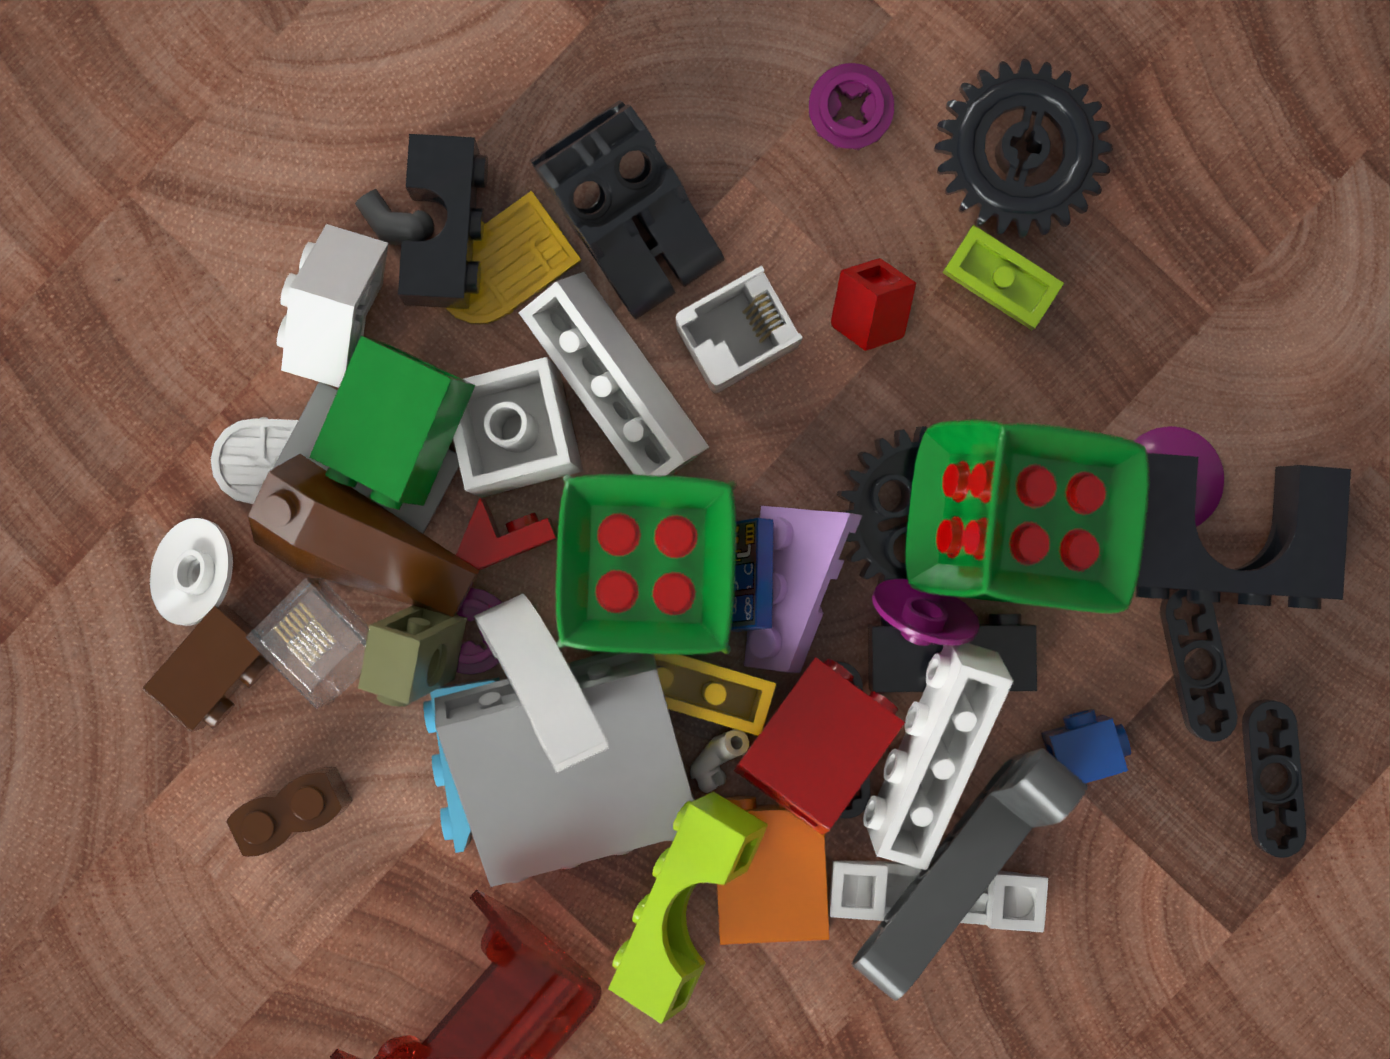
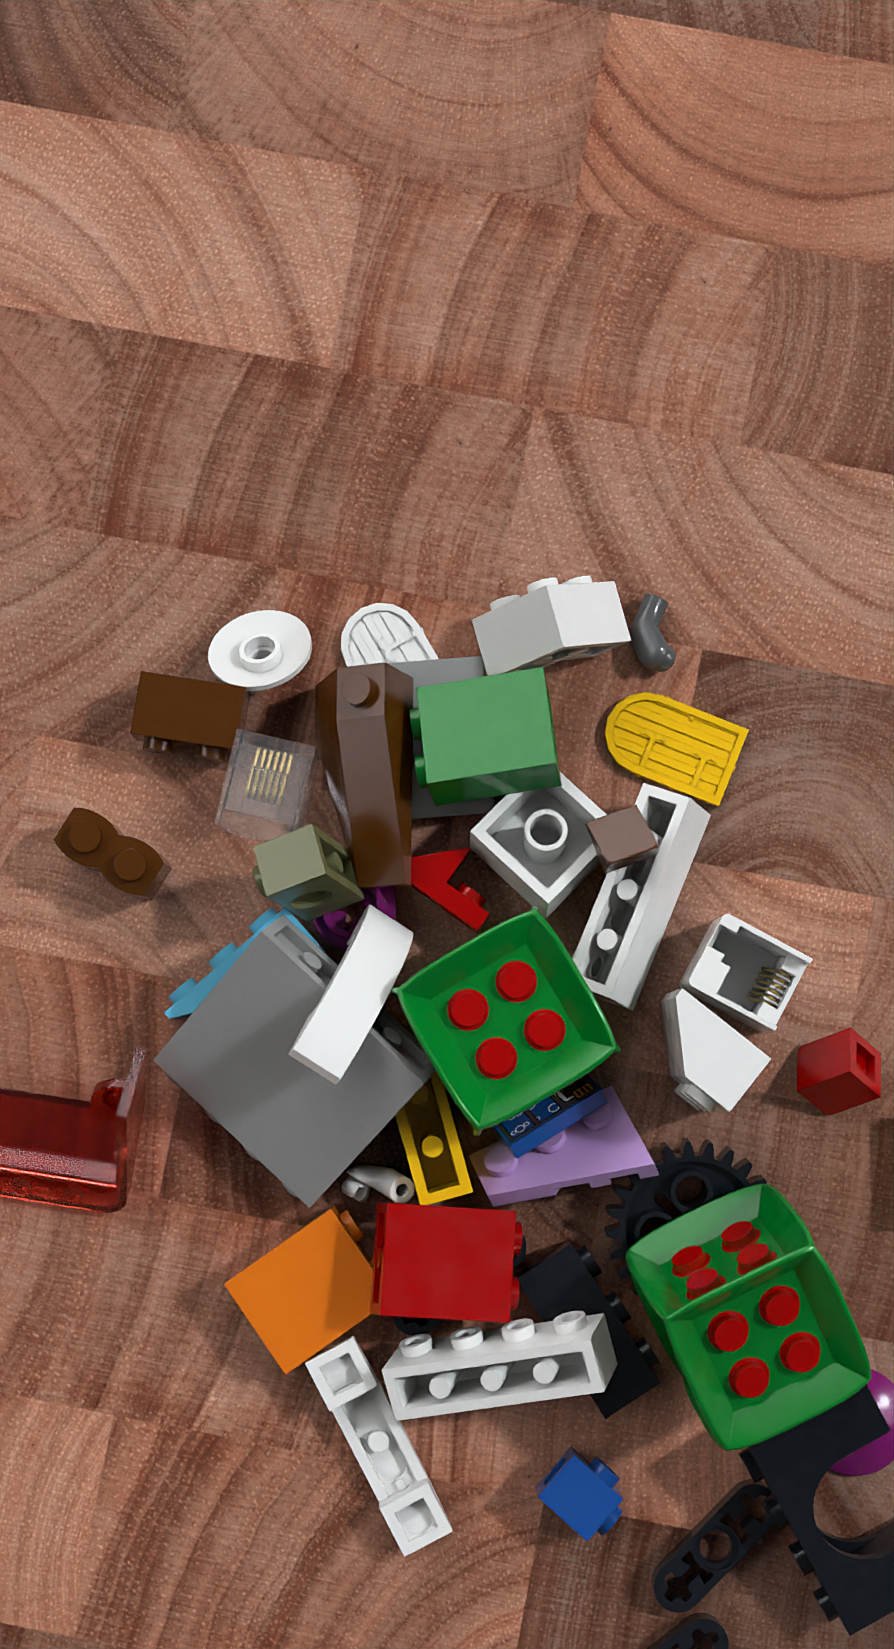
camera: 60 degrees right, 5 degrees down
black arch [398,134,488,309] -> none
black connector [530,100,725,320] -> none
lime arch [608,792,768,1024] -> none
dark grey beam [851,748,1088,1001] -> none
magenta dish [872,579,980,646] -> none
none -> slope [585,805,659,874]
none -> white slope [661,988,771,1113]

